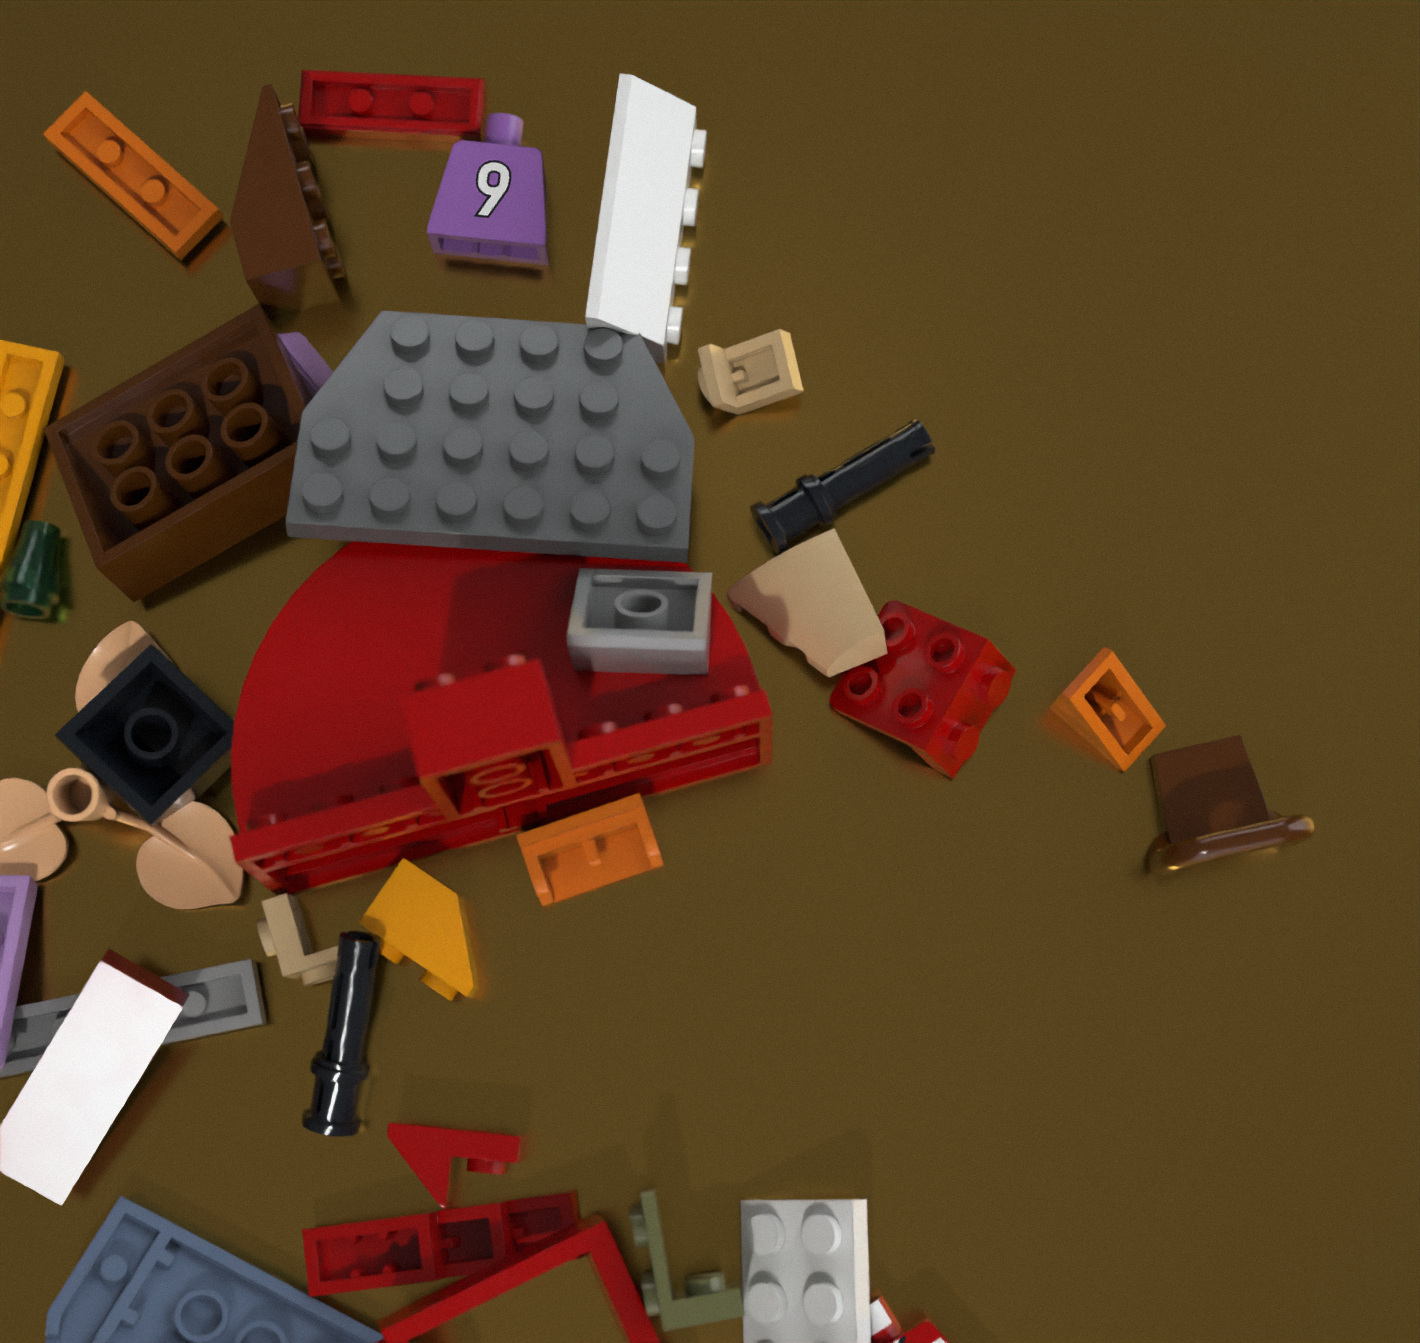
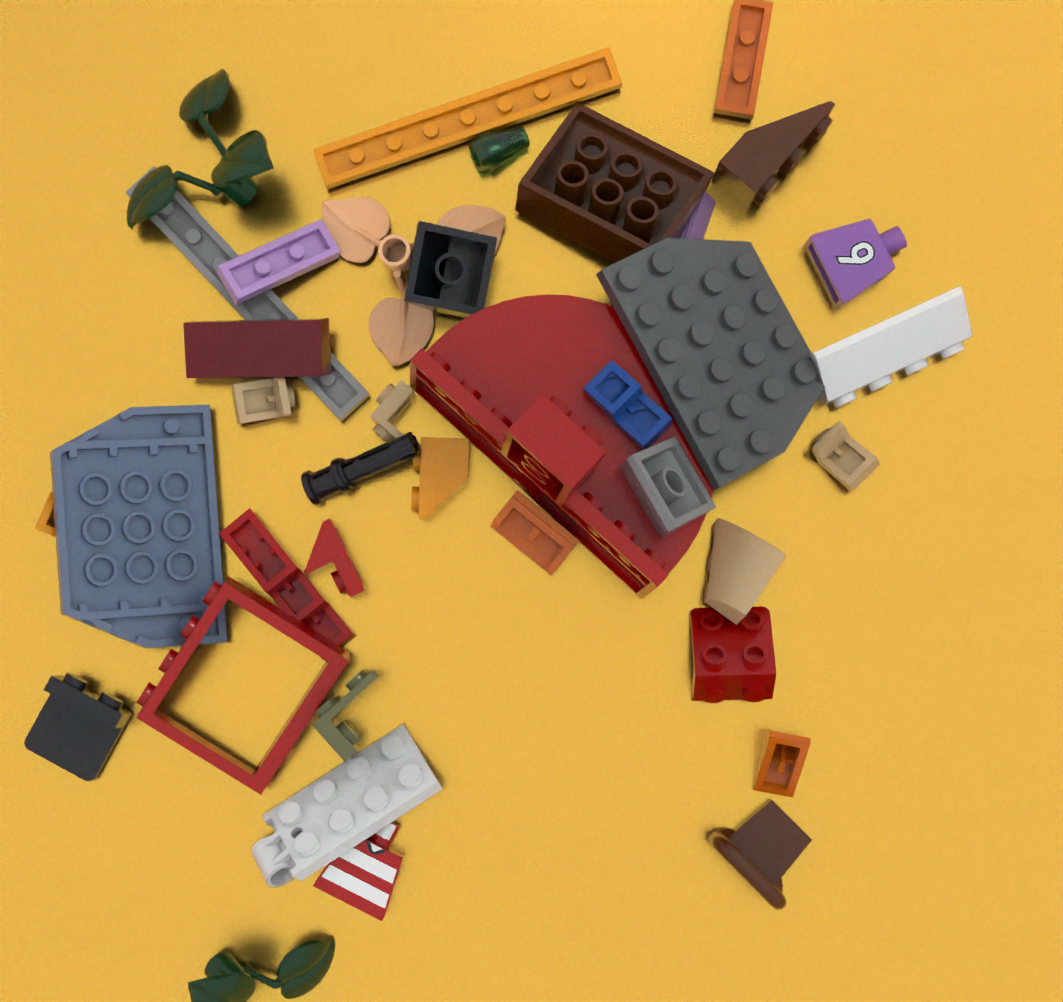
camera: 55 degrees right, 5 degrees up
red tile [298,70,486,143] -> none
black pin [750,419,935,554] -> none
none -> tan bracket [230,377,295,424]
none -> blue slope [583,360,673,450]

